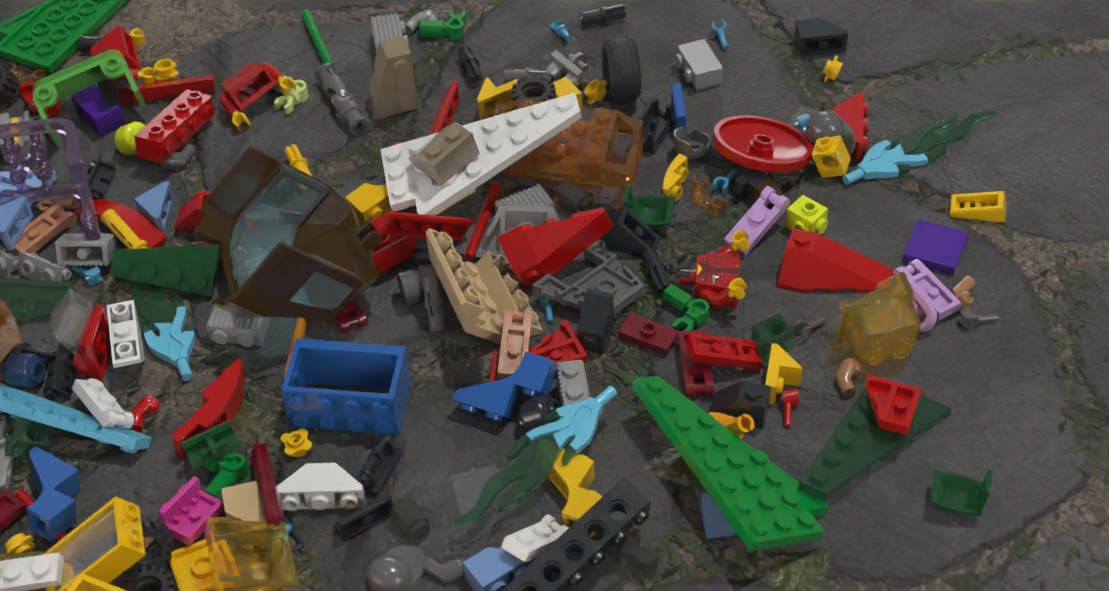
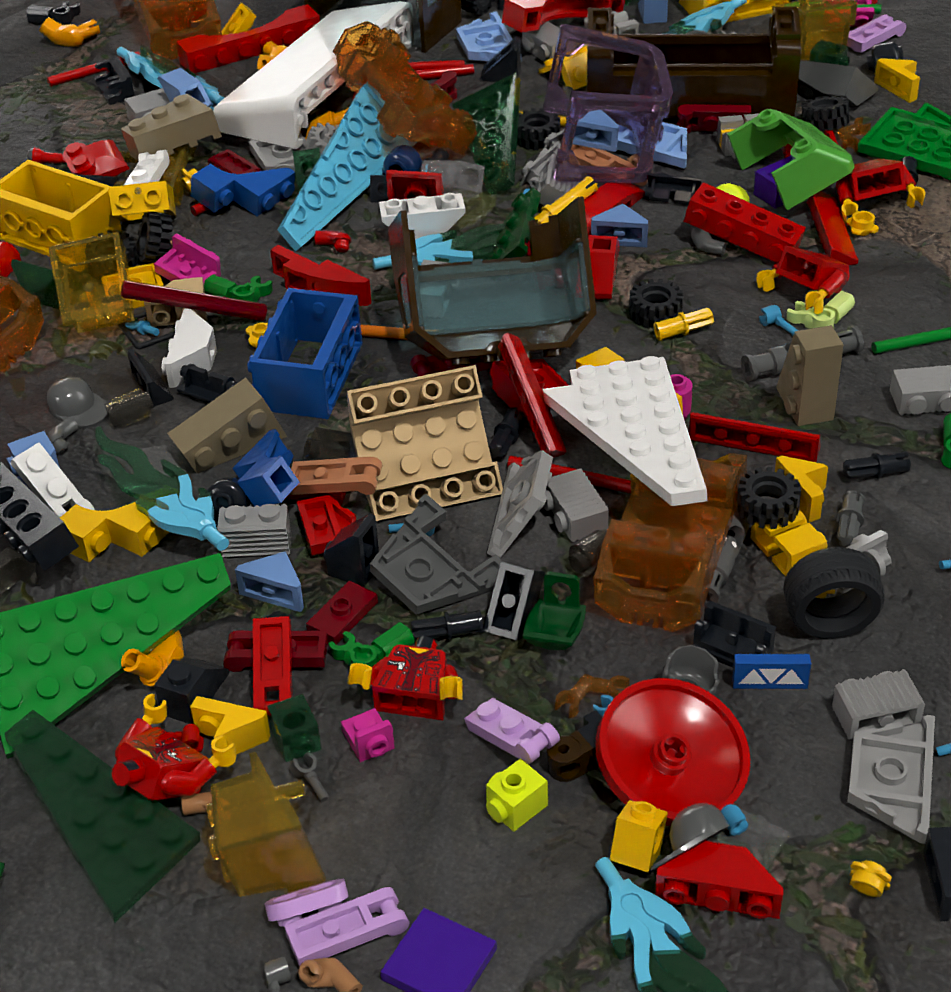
camera: 95 degrees right, 5 degrees down
white plate [72,378,134,429] -> none
dark green hips [181,420,241,469] -> none
dark tan slope [408,122,480,185] -> none
red wedge [498,208,614,290] -> none
yellow slope [663,153,689,201] -> none
red wedge [777,228,894,293] -> none
red wing [865,374,922,435] -> none
none -> red torso [112,694,236,800]
none -> dark tan wedge [167,377,287,474]
none -> medium blue slope [235,551,304,612]
none -> dark pink bracket [341,708,395,762]
none -> dark azure hand [759,305,799,335]
none -> light grey wing [847,715,935,844]

